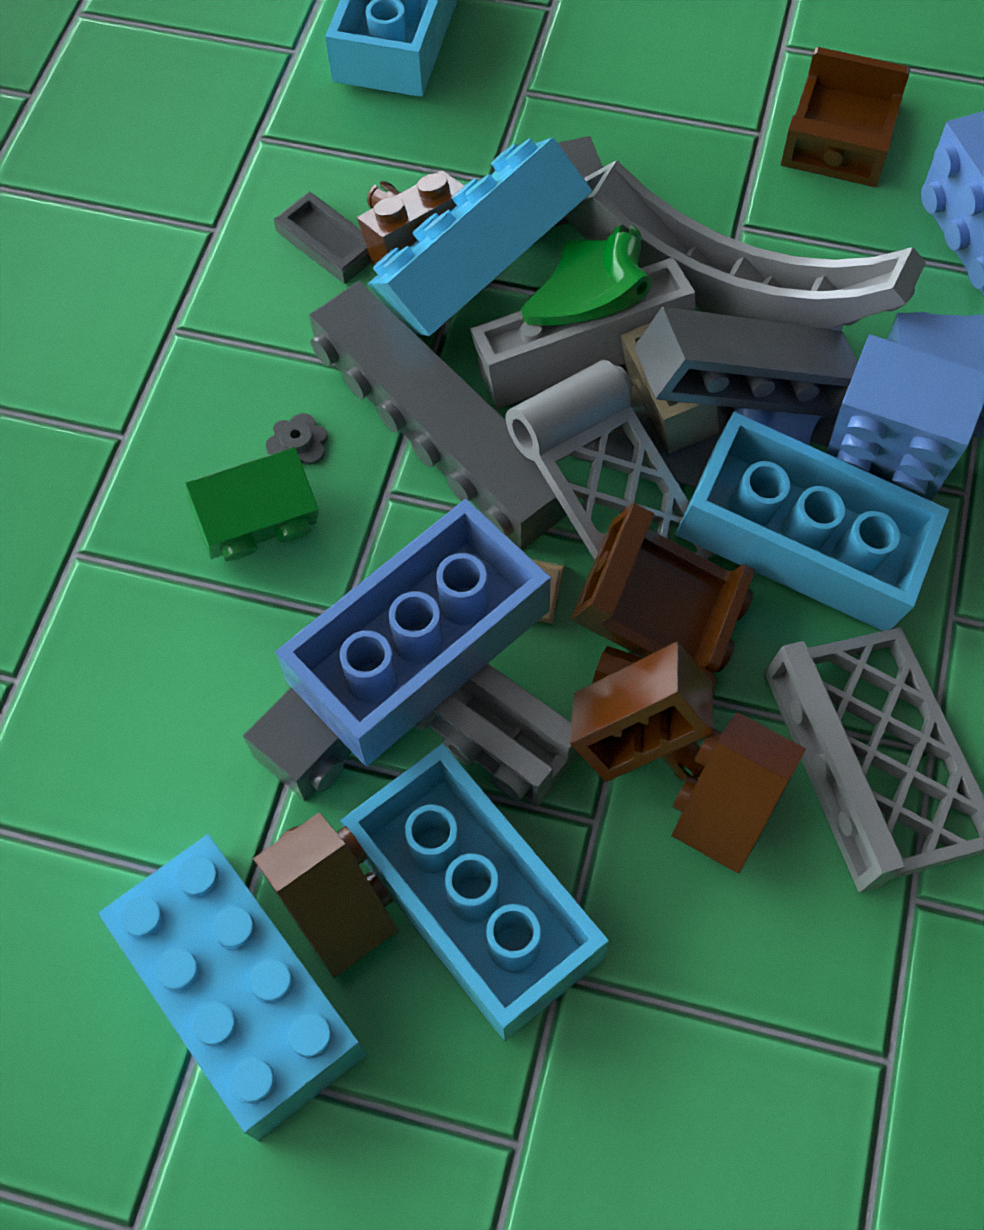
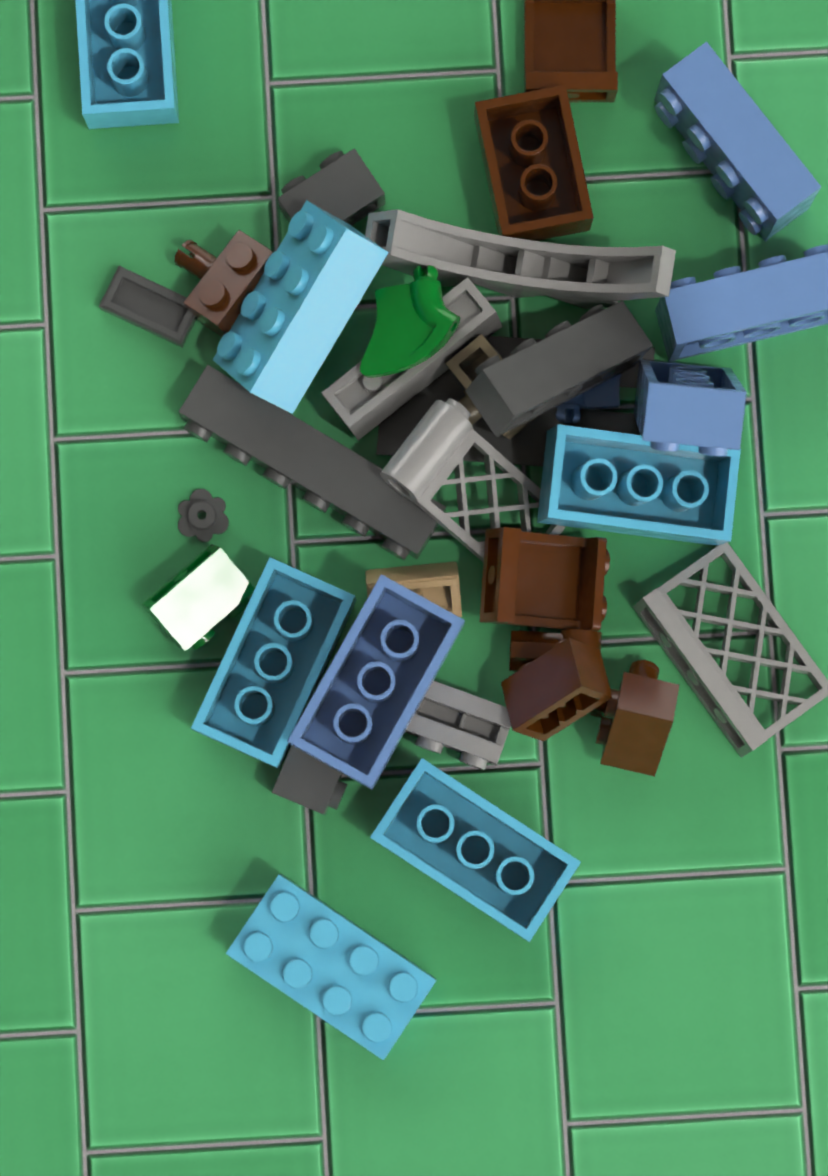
camera: 20 degrees left, 20 degrees up
reddish brown brick [253,812,398,978] -> none
none -> medium azure brick [191,557,356,769]
none -> reddish brown brick [474,84,594,241]

